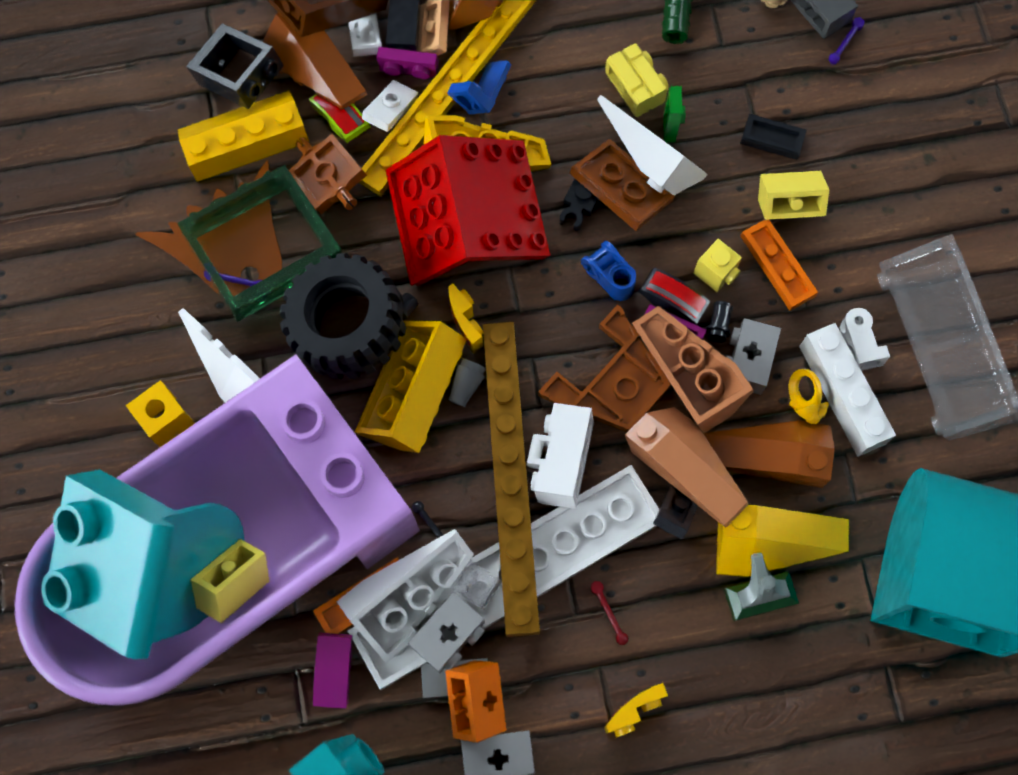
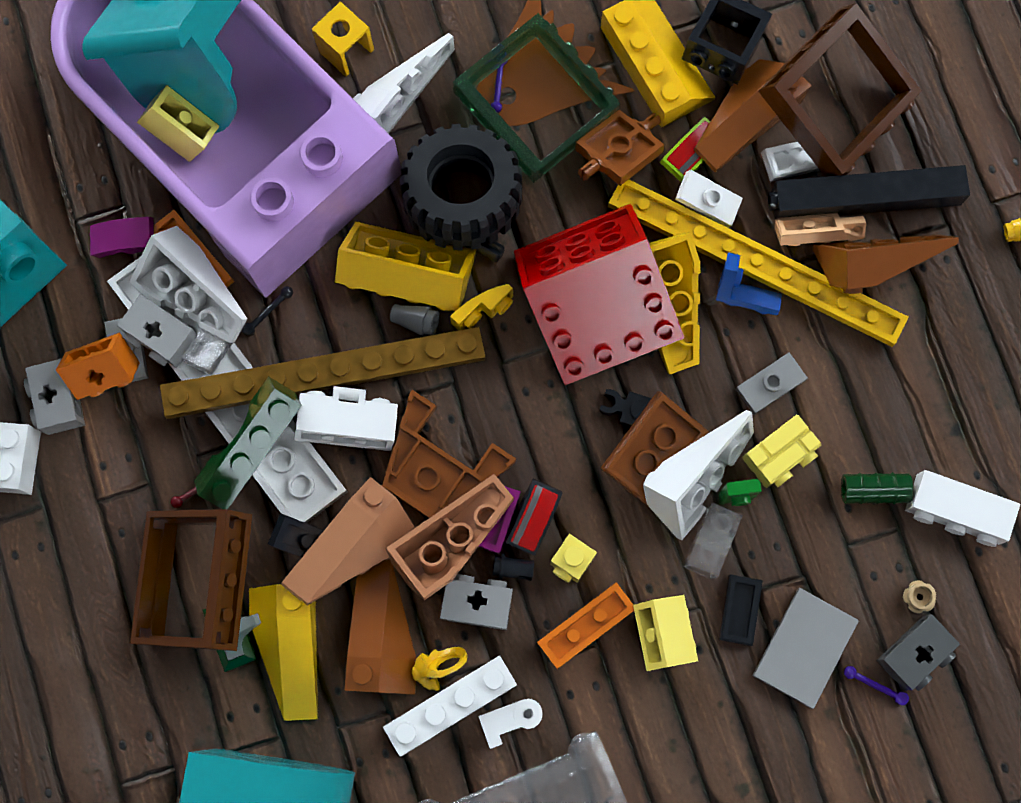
camera: 85 degrees right, 5 degrees up
magenta plate [377,47,439,79] -> none
blue piece [581,241,636,301] -> none
yellow slope [604,683,668,738] -> none
none -> reddish brown window [130,509,253,651]
none -> arch [194,376,302,509]
none -> clear brick [683,503,743,580]
none -> light grey plate [736,352,808,415]
none -> light grey tile [752,588,859,709]

